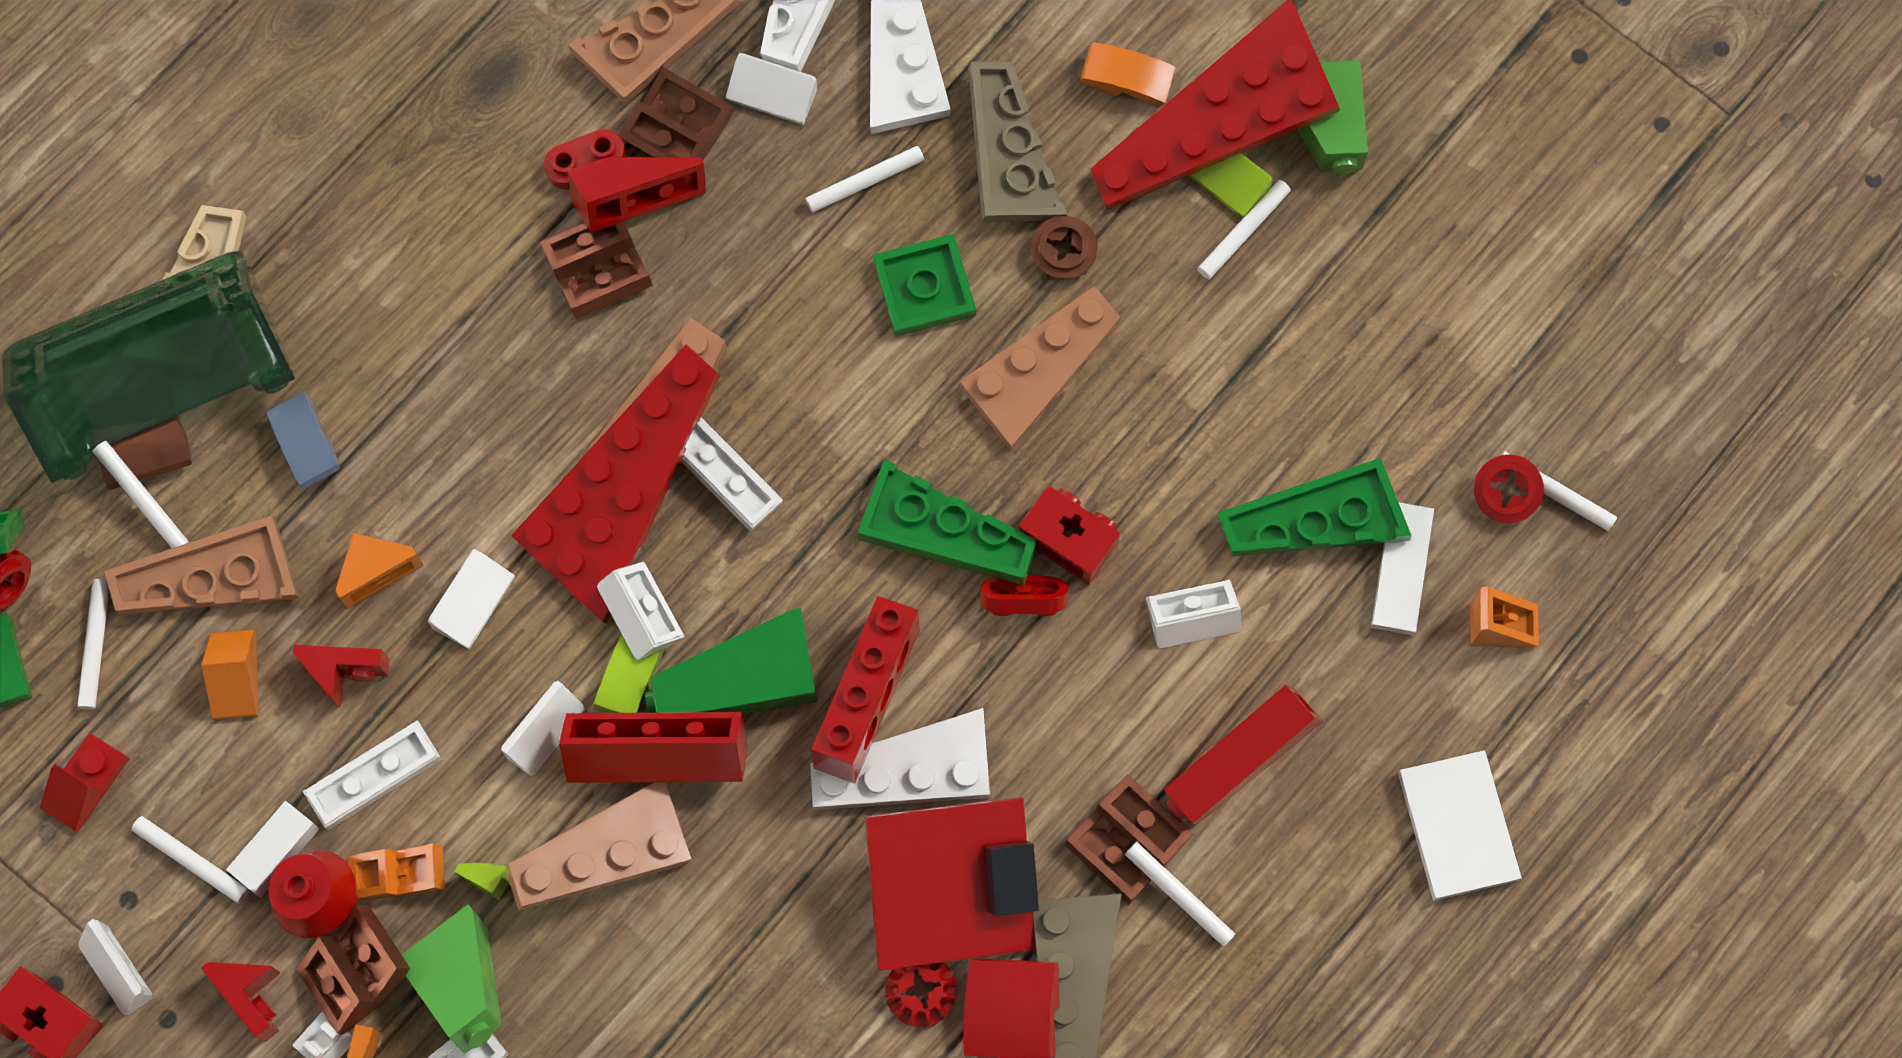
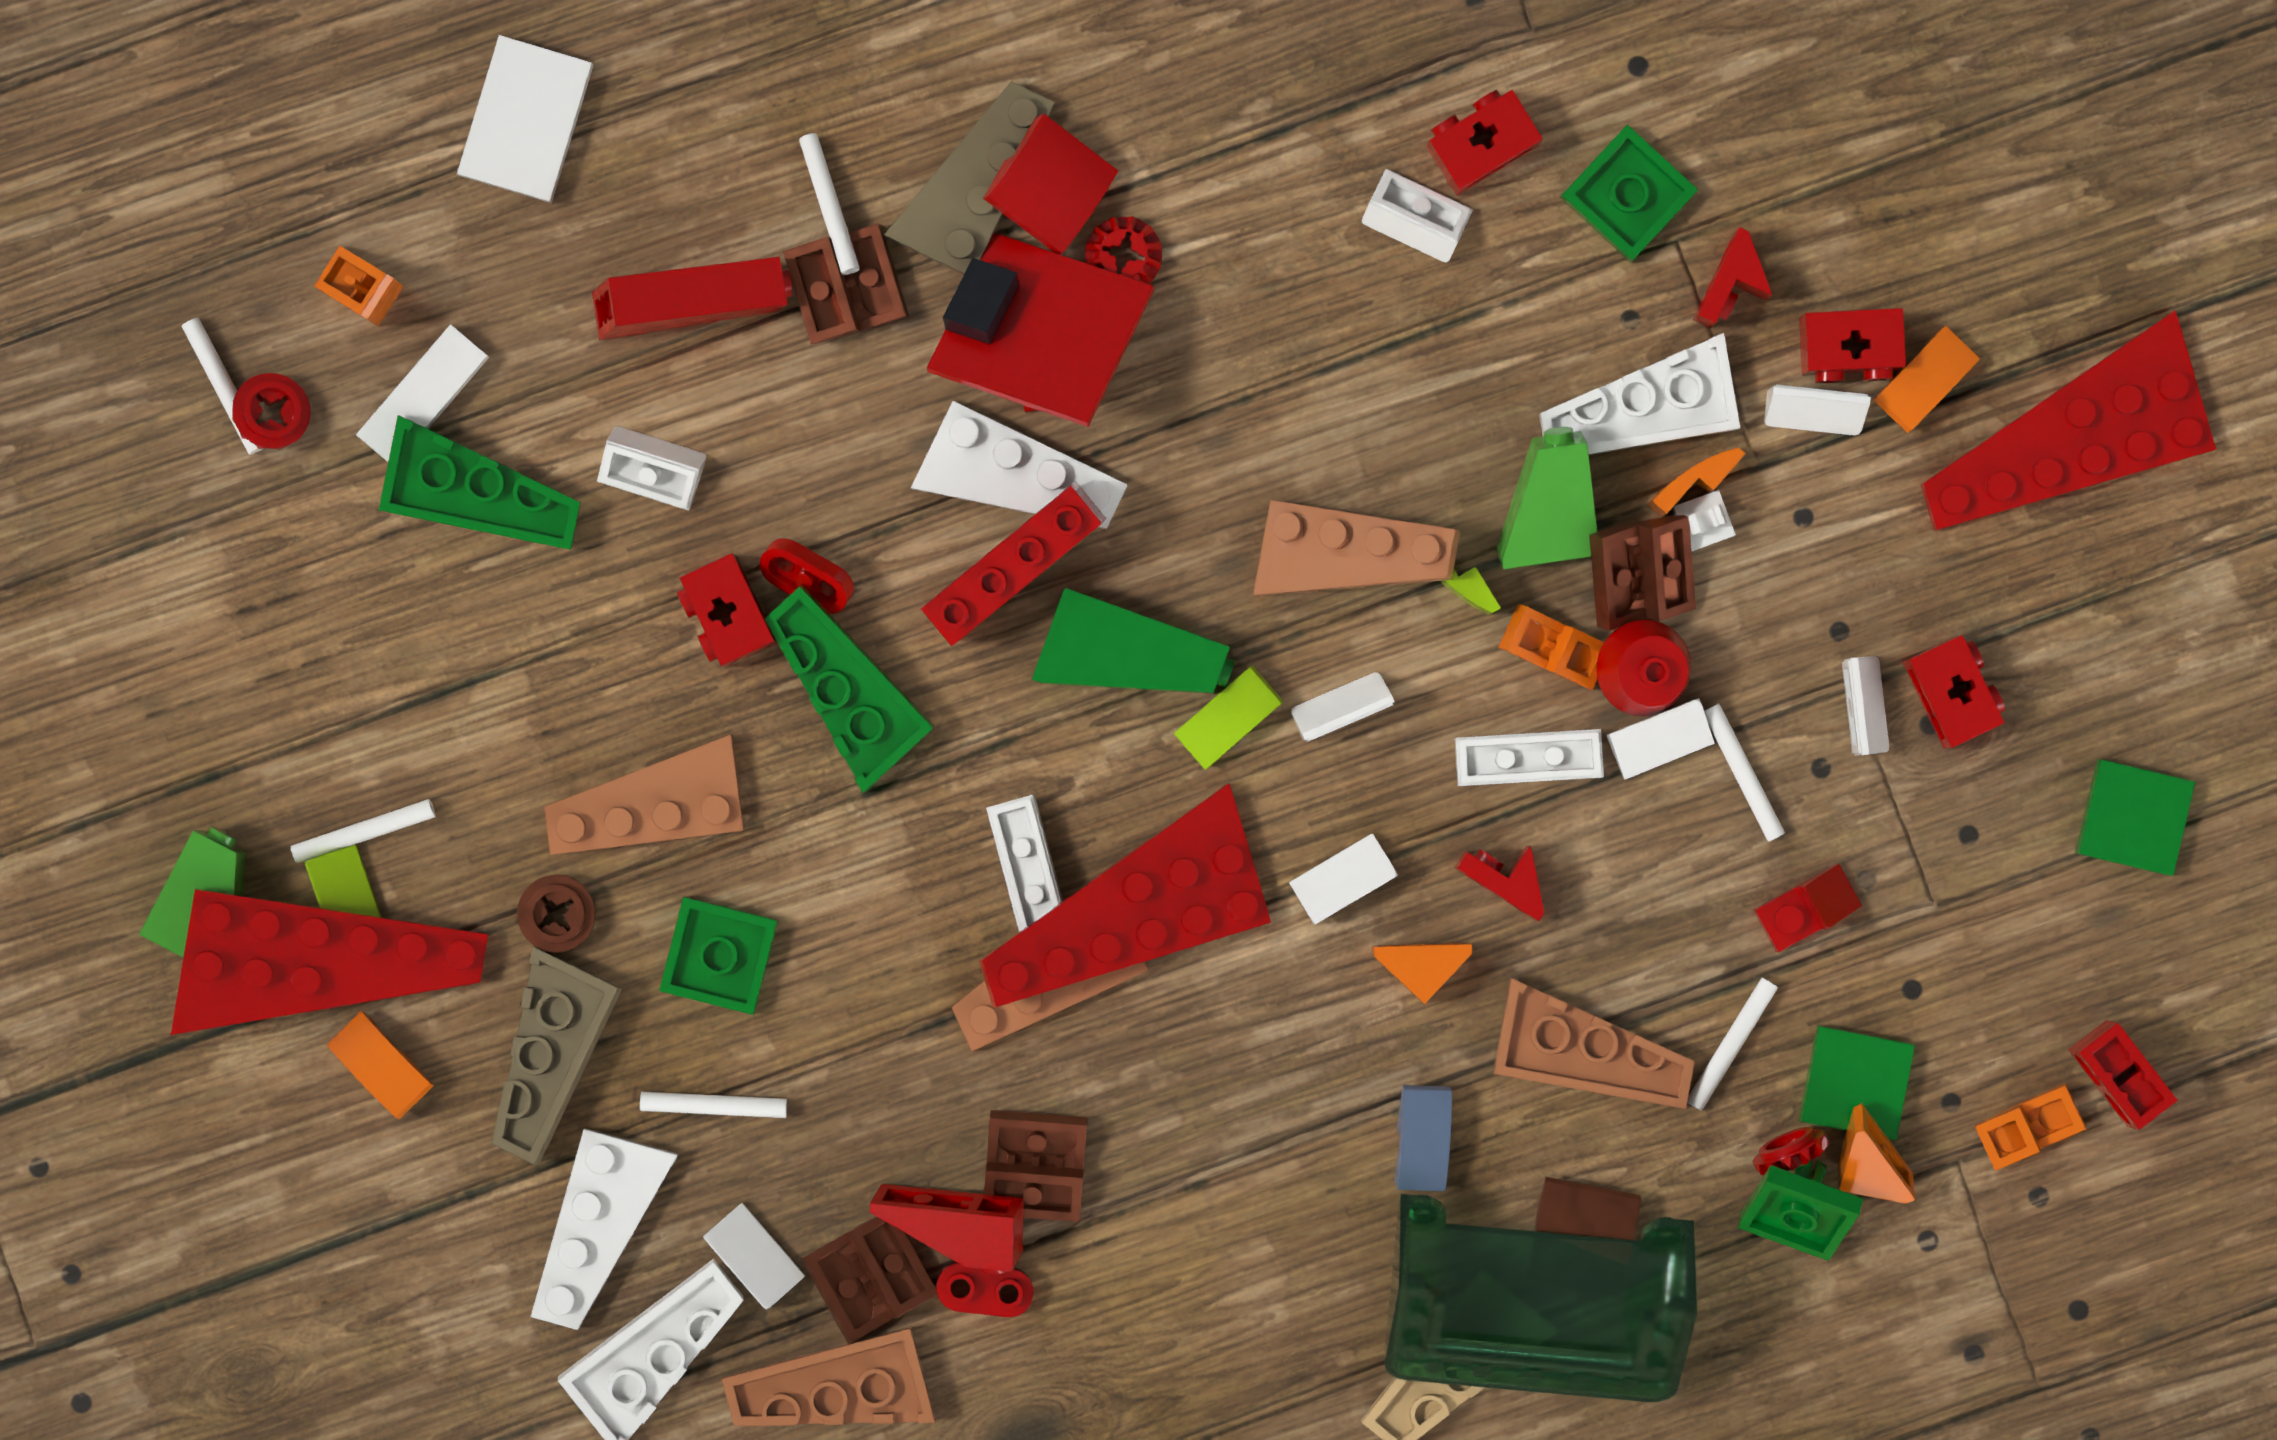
camera: 150 degrees left, 15 degrees up
white bar [92,441,189,548] -> none
orange slope [201,629,258,720] -> none
red slope [201,962,280,1042] -> none
red brick [559,712,748,783] -> none
white slope [597,561,685,660] -> none

